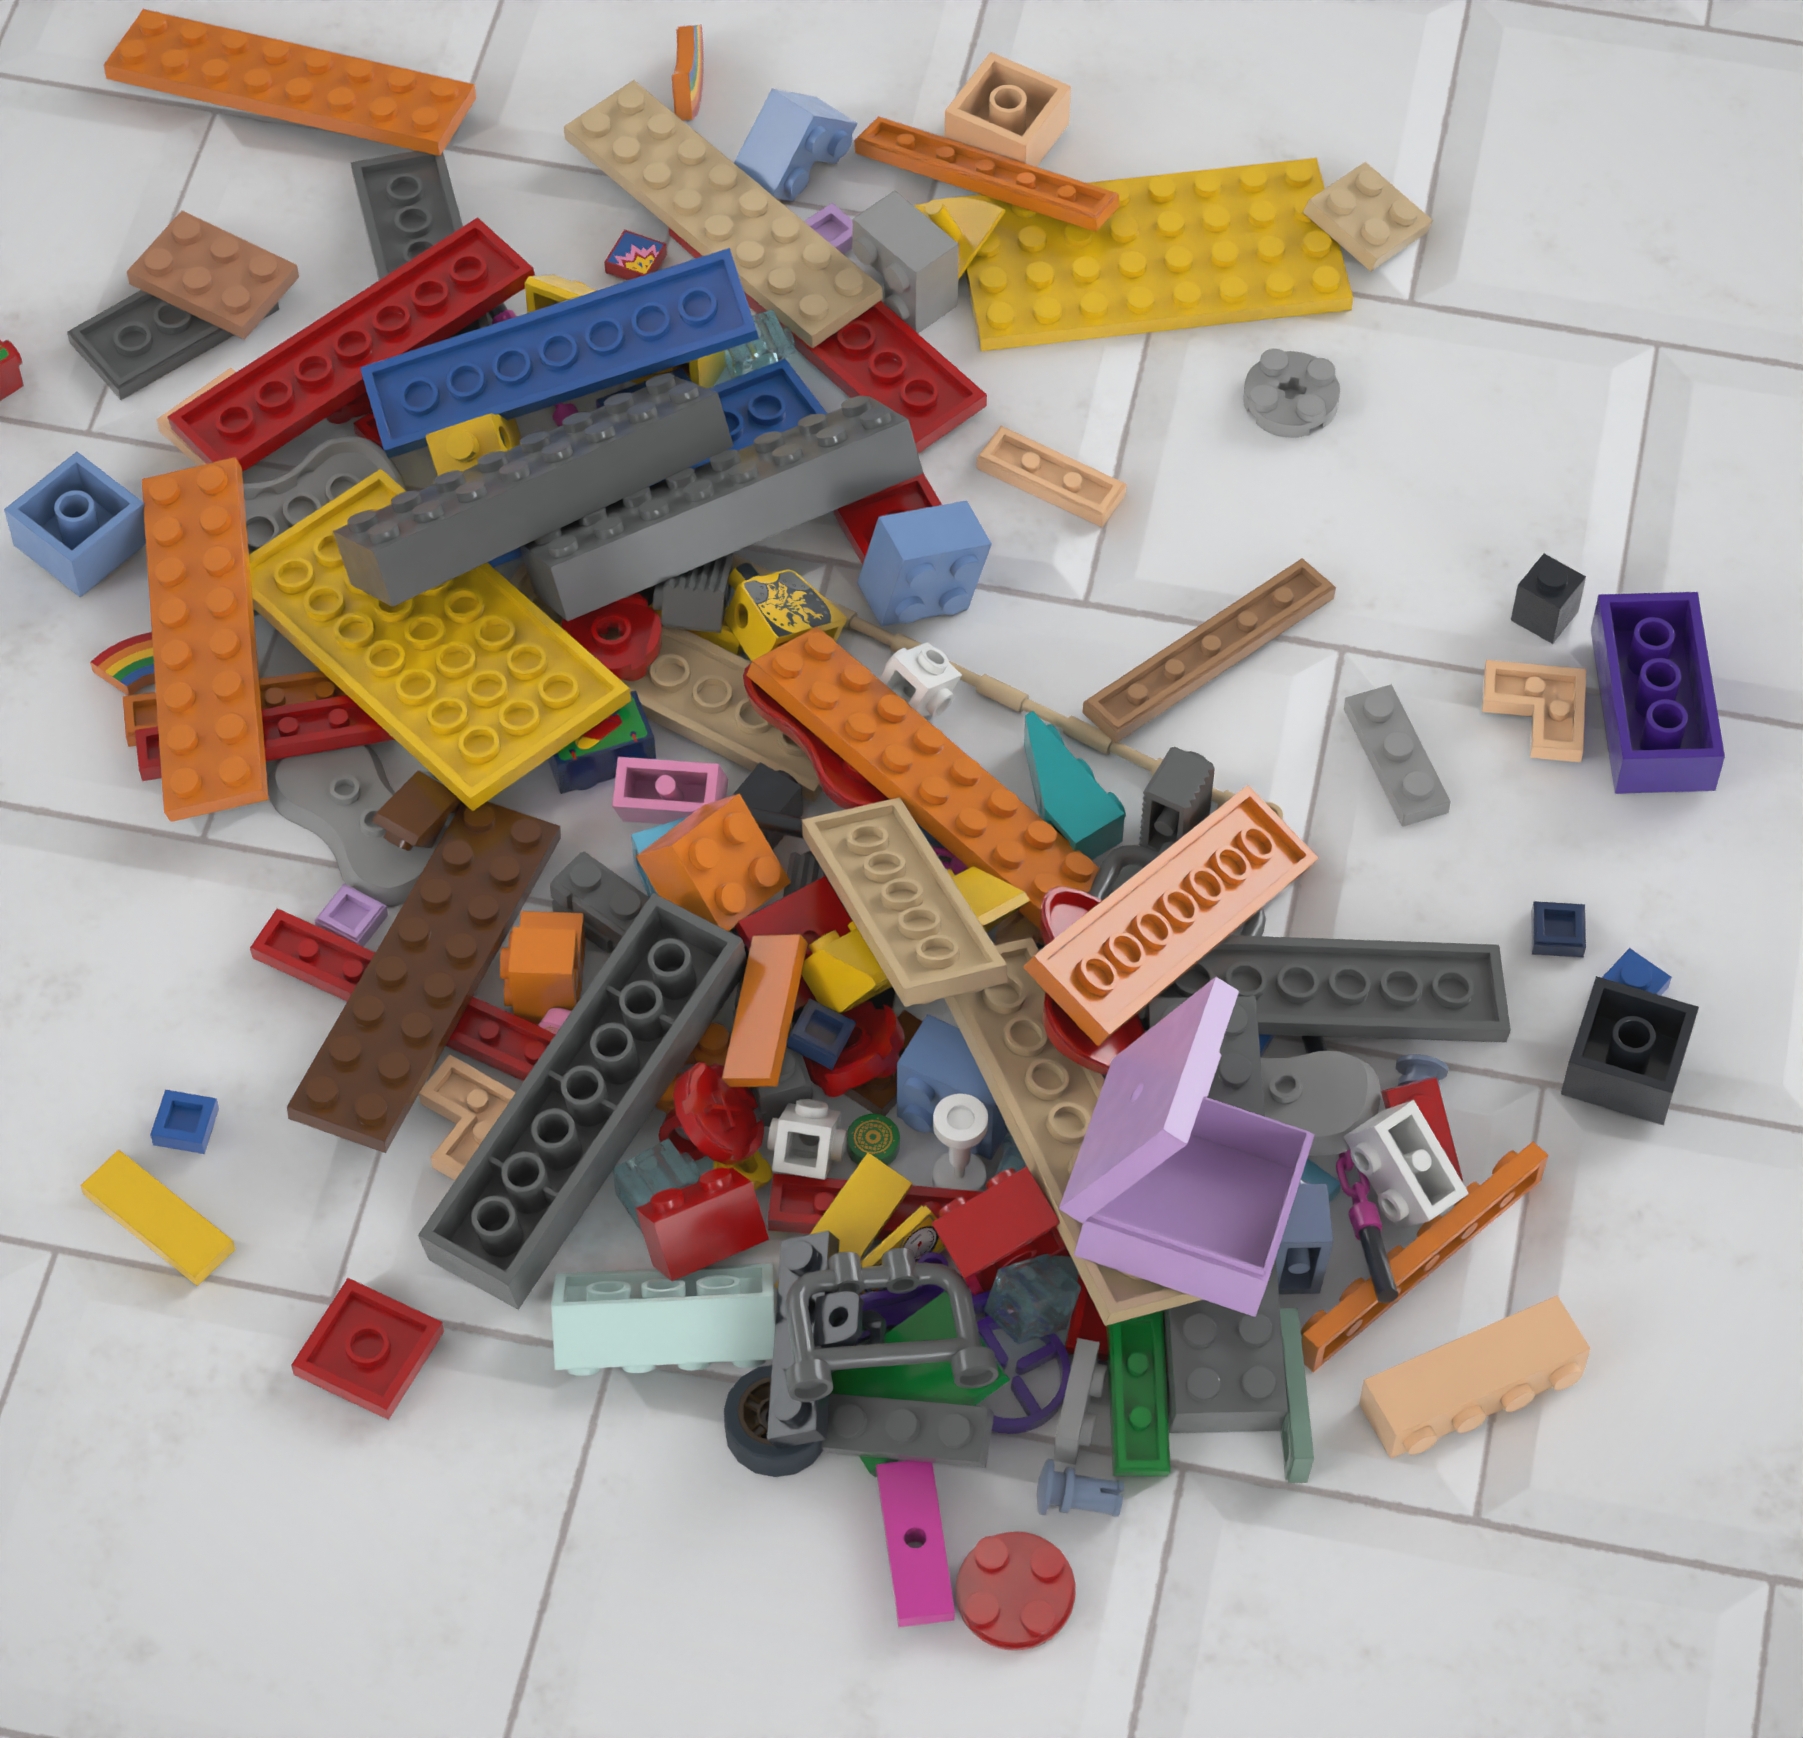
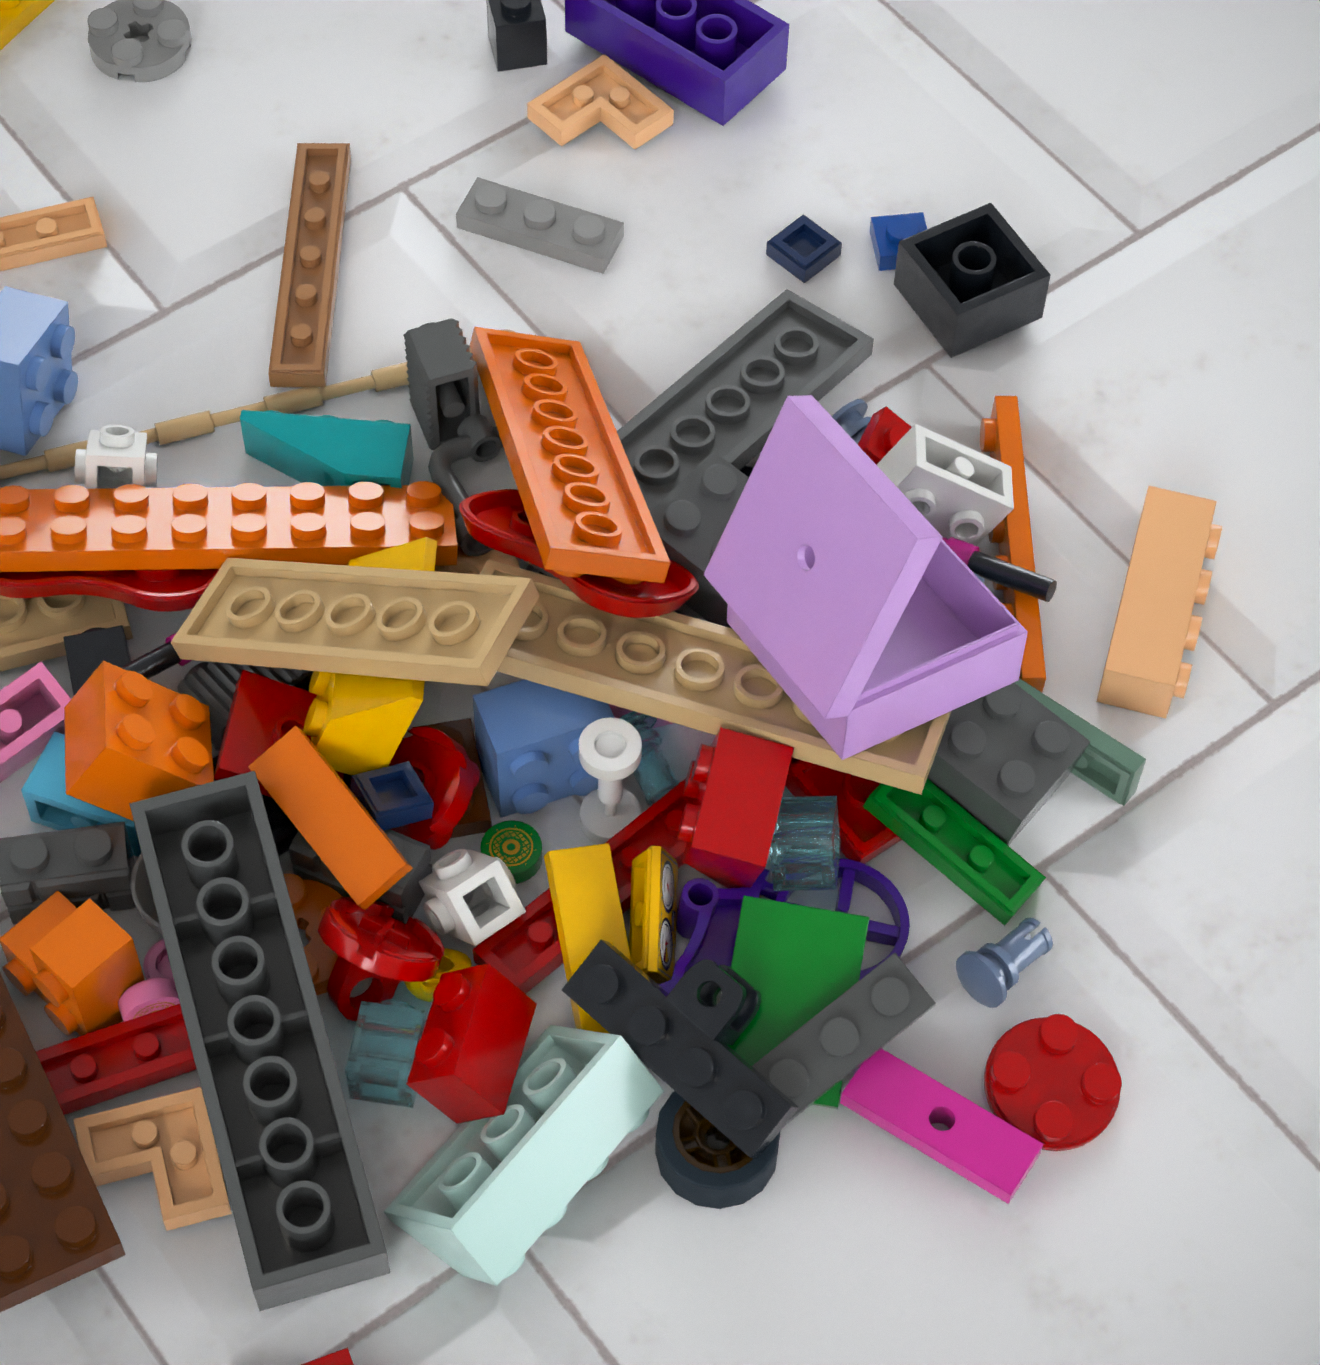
camera: 50 degrees left, 0 degrees up
dark grey bar [785,1248,998,1402] -> none
light grey plate [1054,1338,1107,1465] -> none

